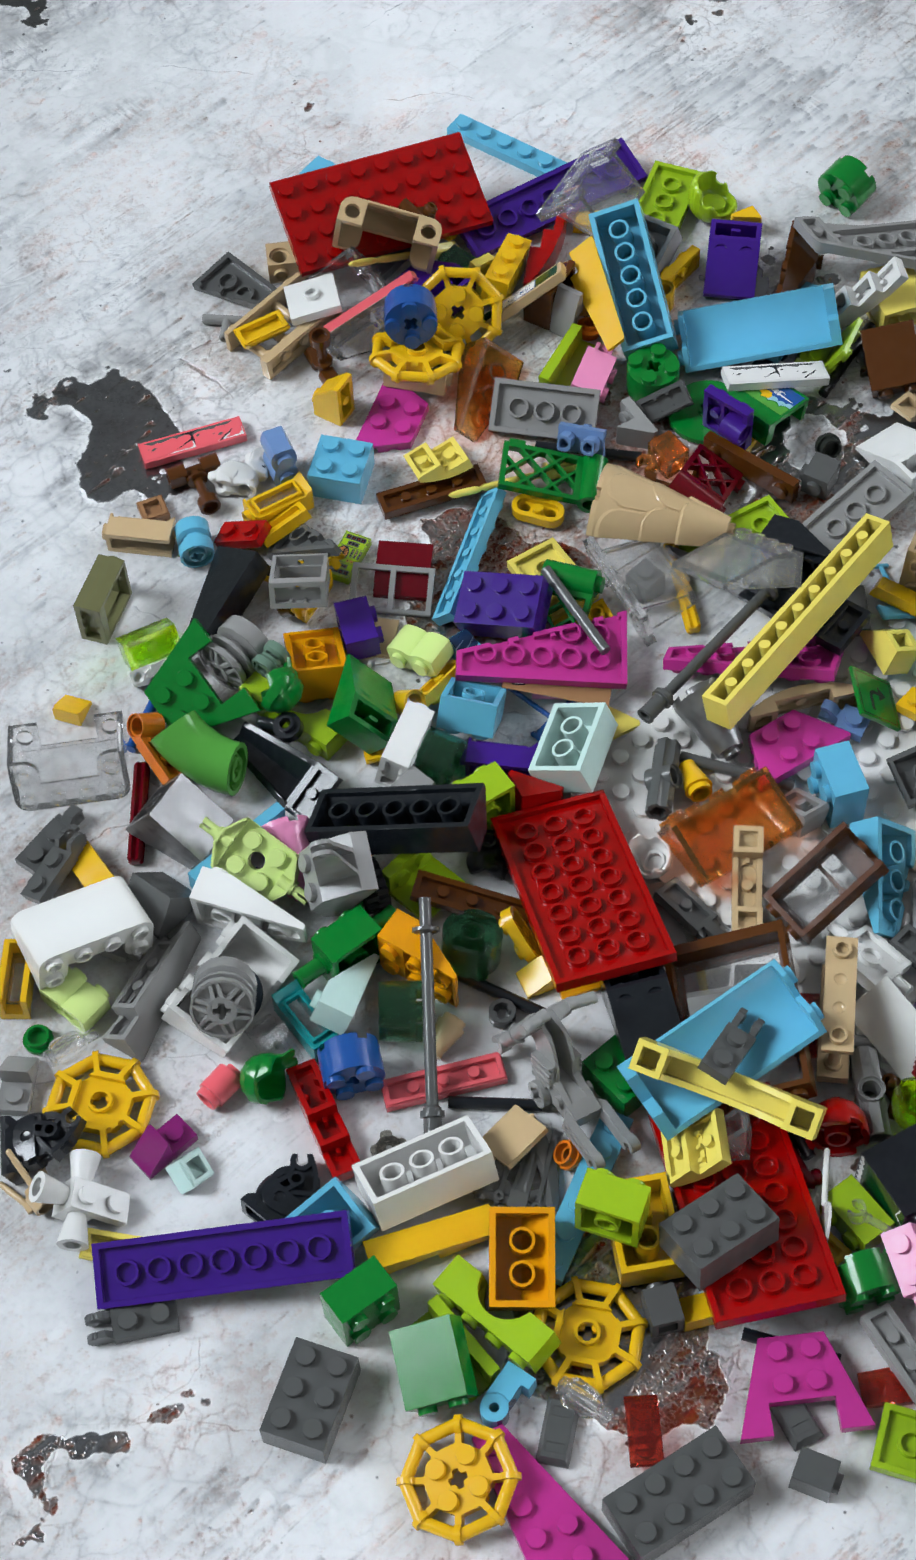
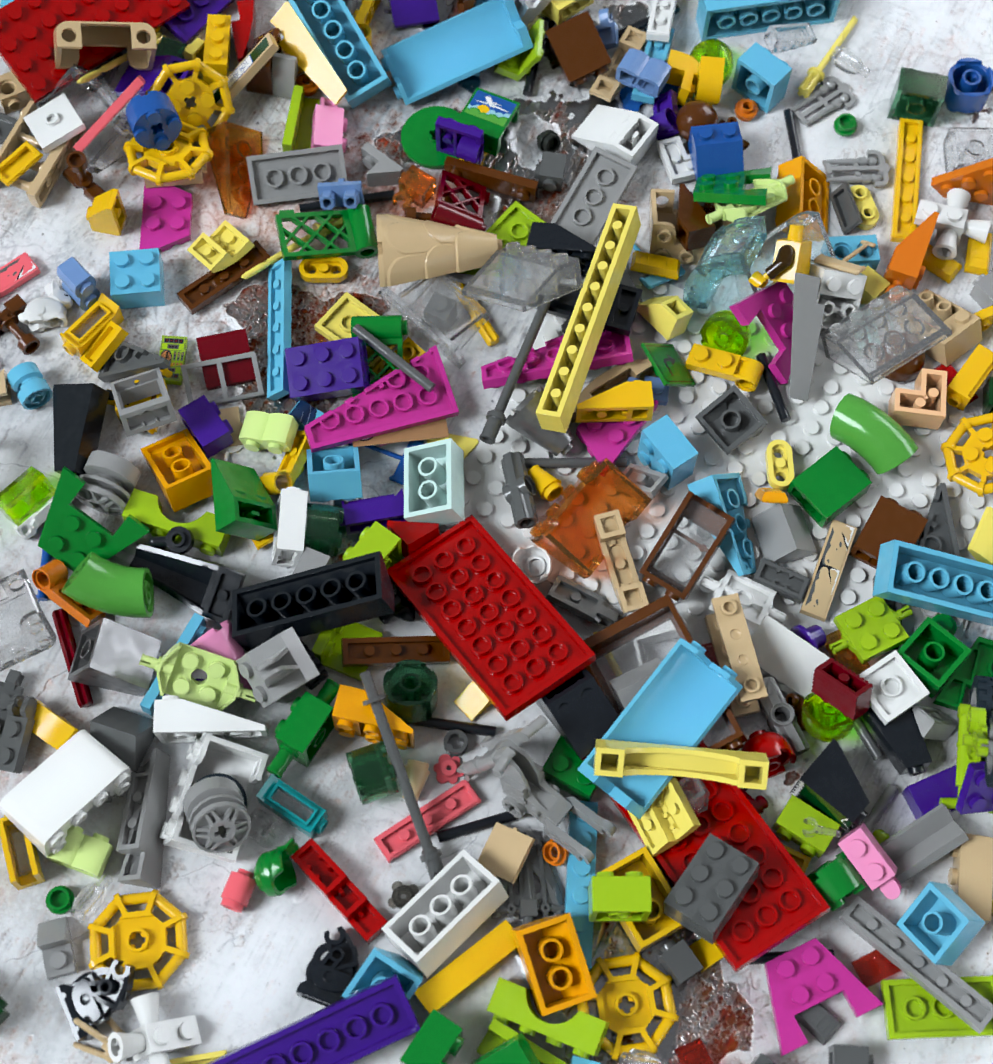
camera: 25 degrees left, 10 degrees up
magenta slope [129,1114,199,1180] -> none
light aqua slope [165,1147,215,1194] -> none
red plate [214,520,272,549] -> none
sand green wheel [251,640,291,678] -> none
green hat [261,657,304,713] -> none
light aqua slope [309,953,379,1035] -> none
blue brick [317,1032,385,1100] -> none
reddish brown arm [398,198,438,218] -> none
yellow plate [498,906,542,963] -> none
green brick [626,343,680,402] -> none
dark grey plate [635,379,694,424] -> none
dark grey hinge [698,1007,765,1085] -> none
white tile [721,361,830,392] -> none
white piece [820,1148,832,1242] -> none
none -> coral plant [433,754,464,784]
none -> yellow slope [575,380,654,423]

